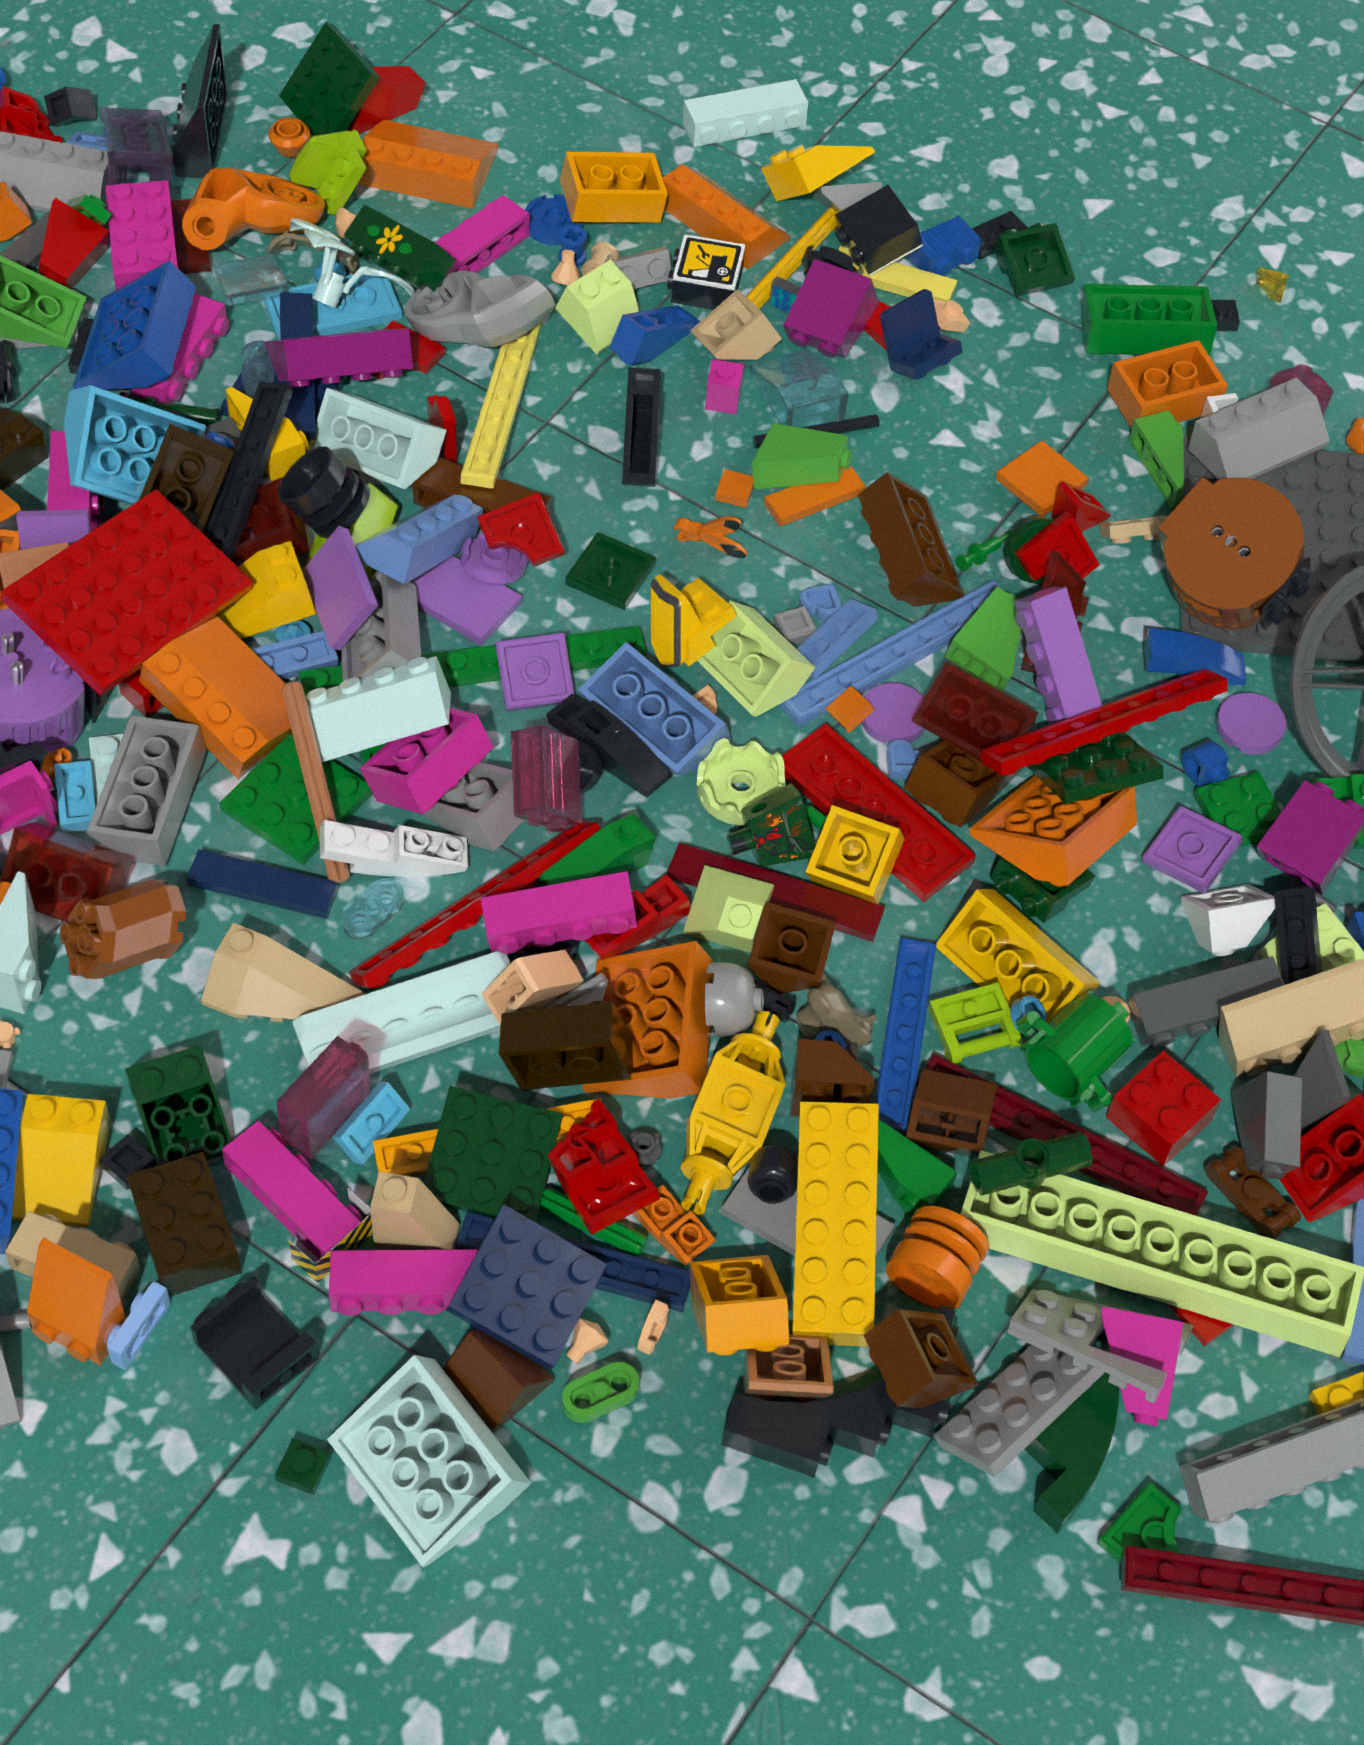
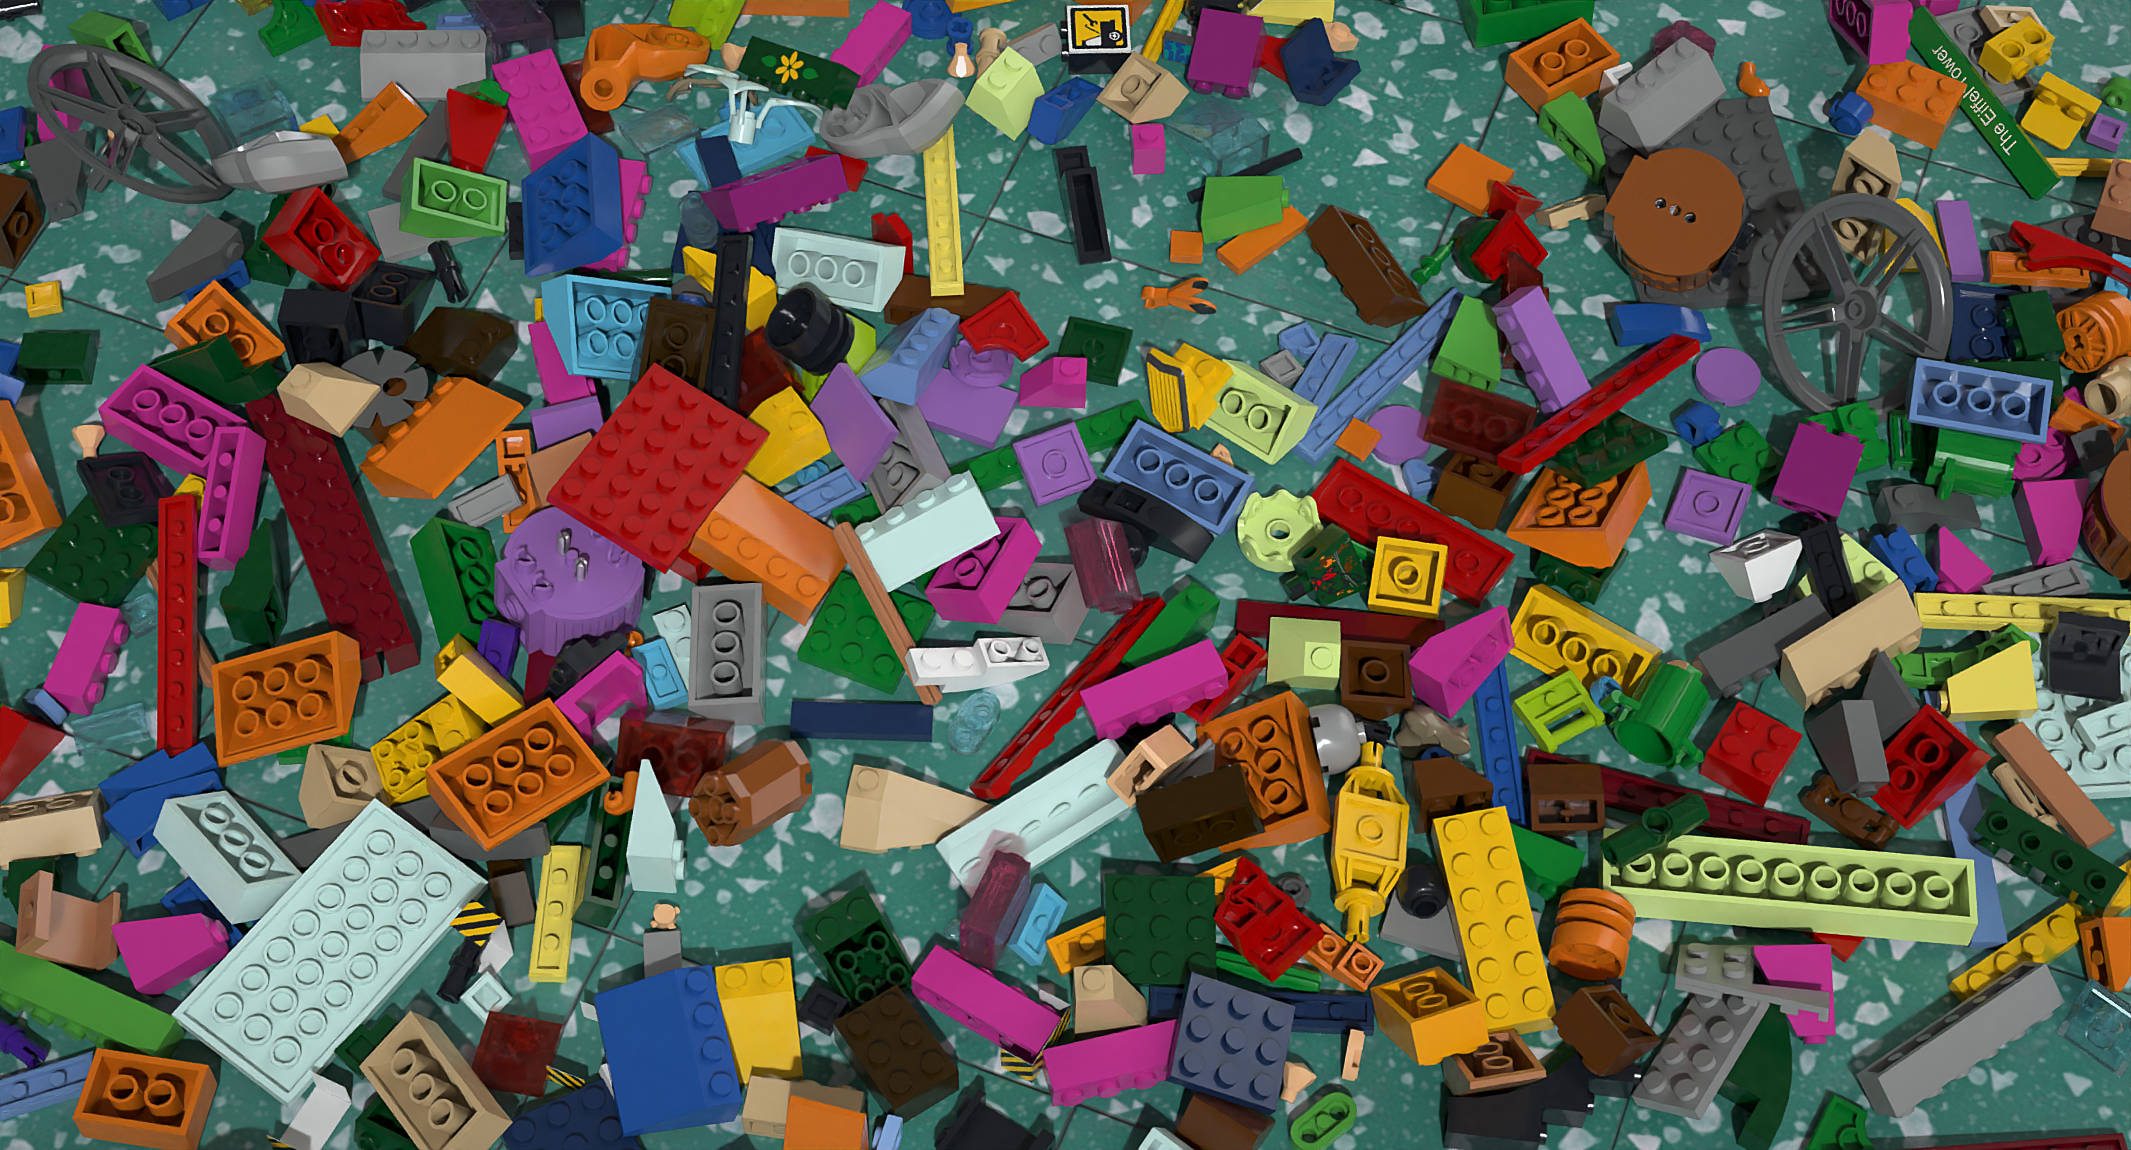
camera: 10 degrees left, 0 degrees up
none -> dark pink slope [1019,357,1087,408]
none -> dark pink slope [1408,605,1515,720]

